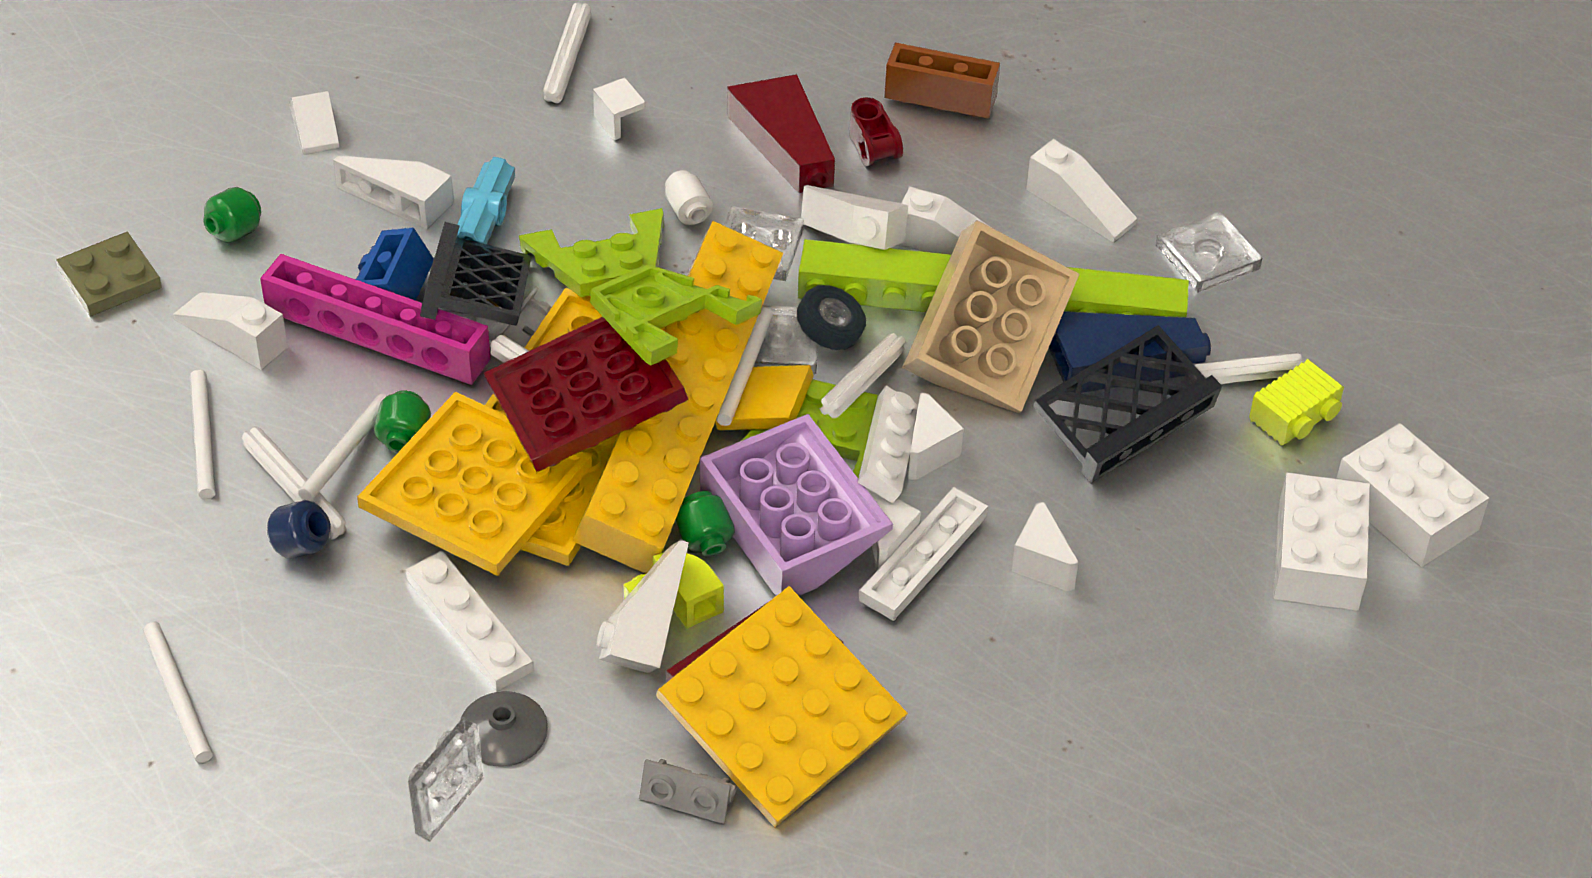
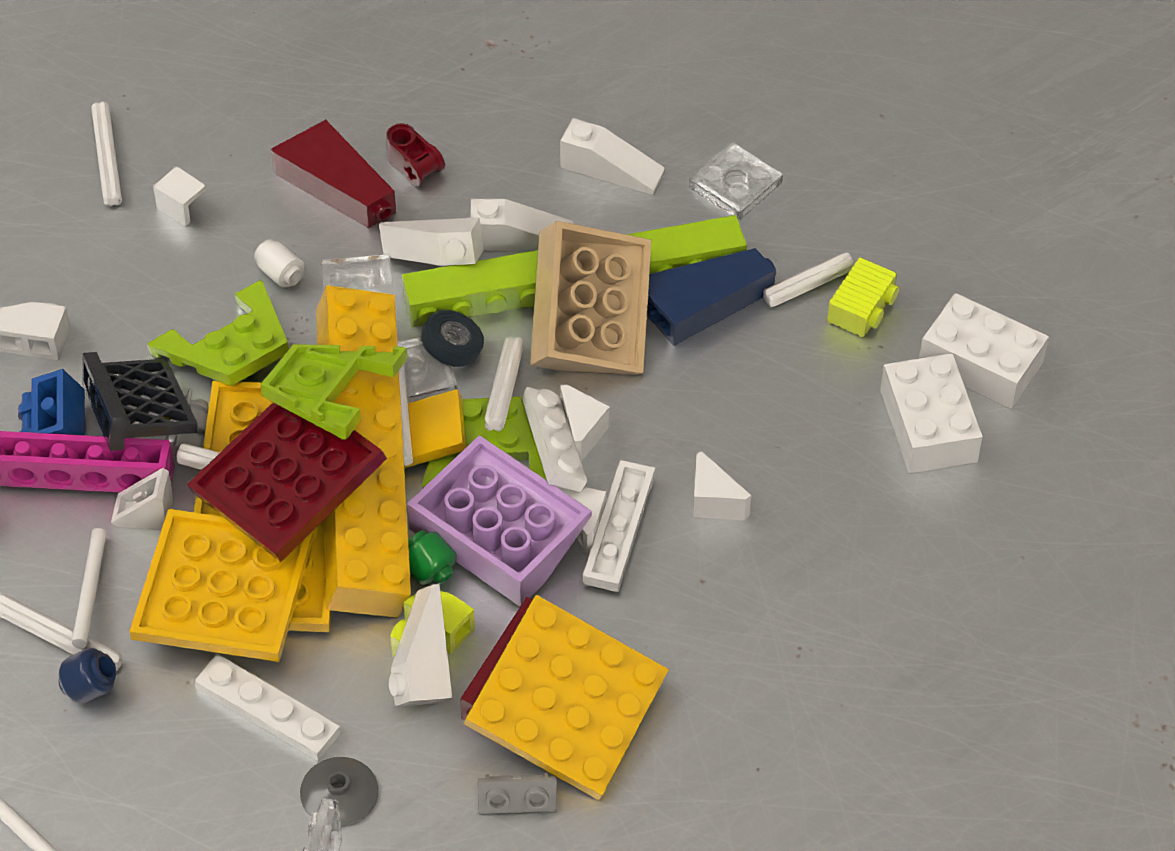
camera: 20 degrees left, 5 degrees up
green head [374,390,431,453] -> none
medium azure piece [457,157,515,245] -> none
dark orange brick [884,42,1000,119] -> none
black fence [1033,325,1222,483] -> none
none -> white slope [111,468,174,530]

